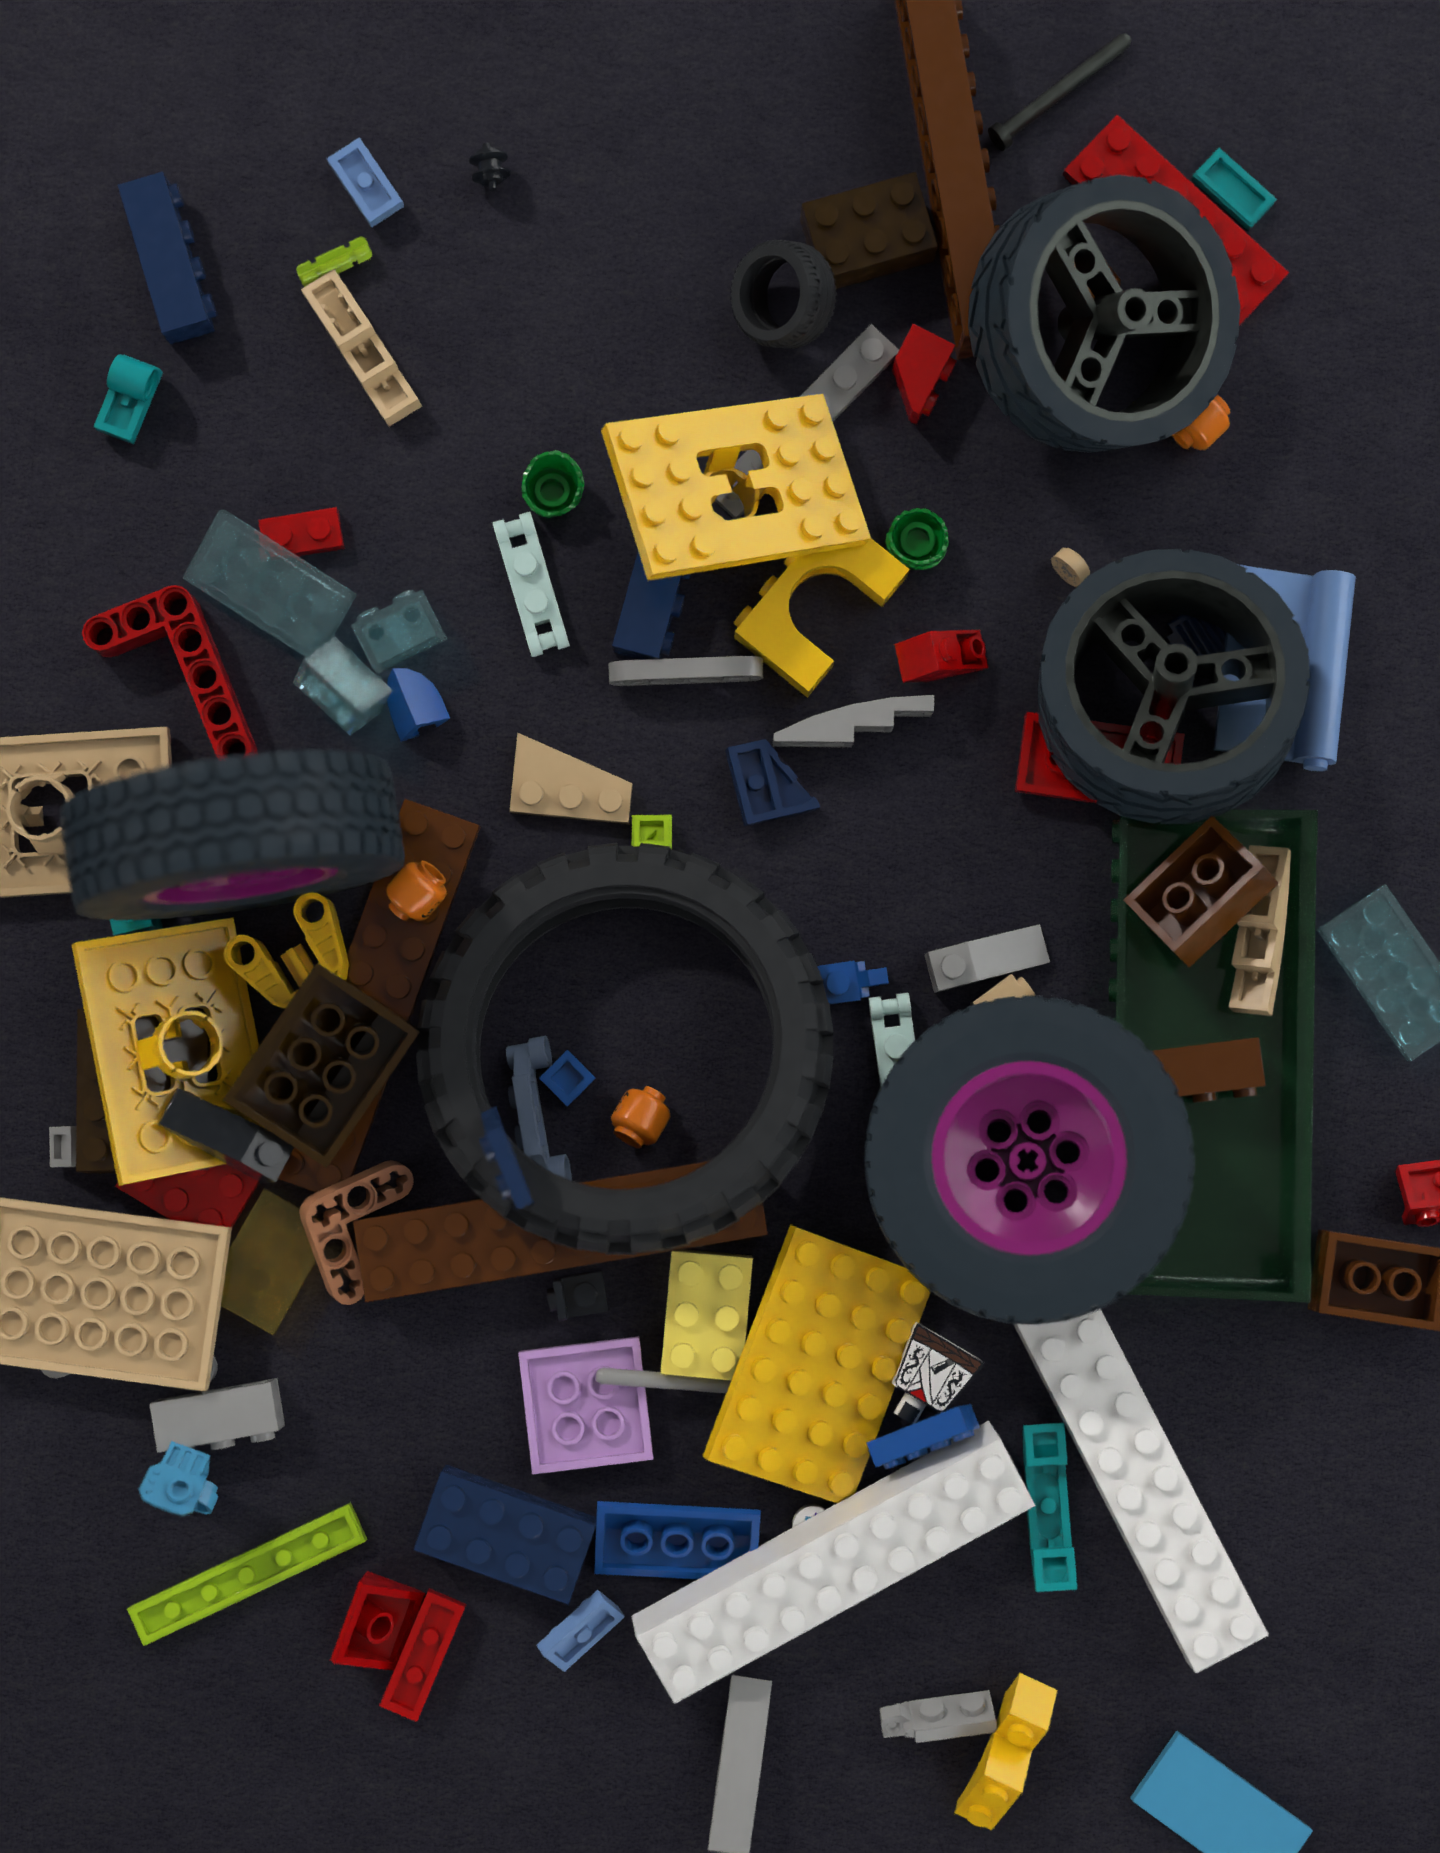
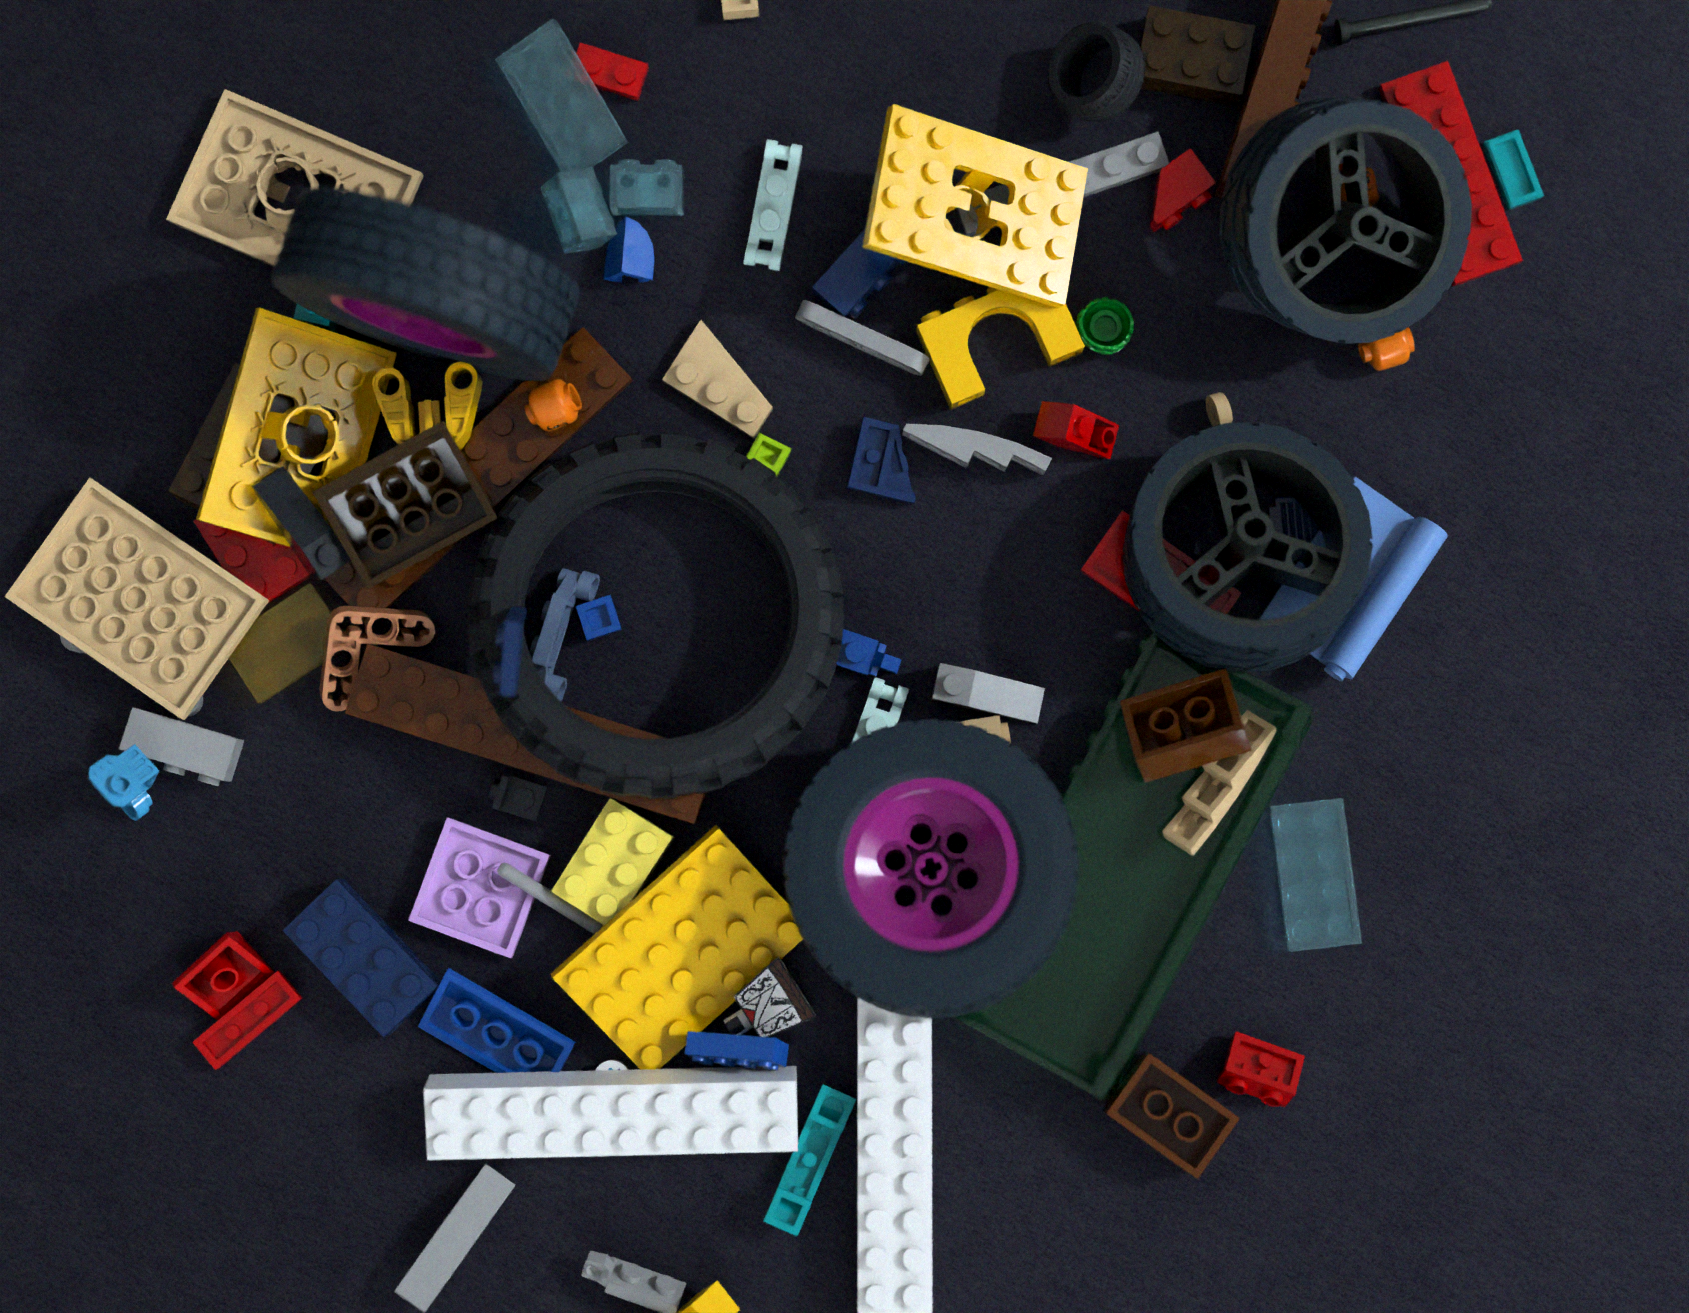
camera: 30 degrees right, 0 degrees up
light grey plate [49,1126,76,1167] -> none
red beam [82,585,258,758] -> none
lime tile [127,1502,367,1646] -> none
green hair [521,450,584,518] -> none
medium blue plate [537,1590,625,1672] -> none
orange head [611,1086,671,1149] -> none
reddish brown brick [1152,1037,1266,1103] -> none

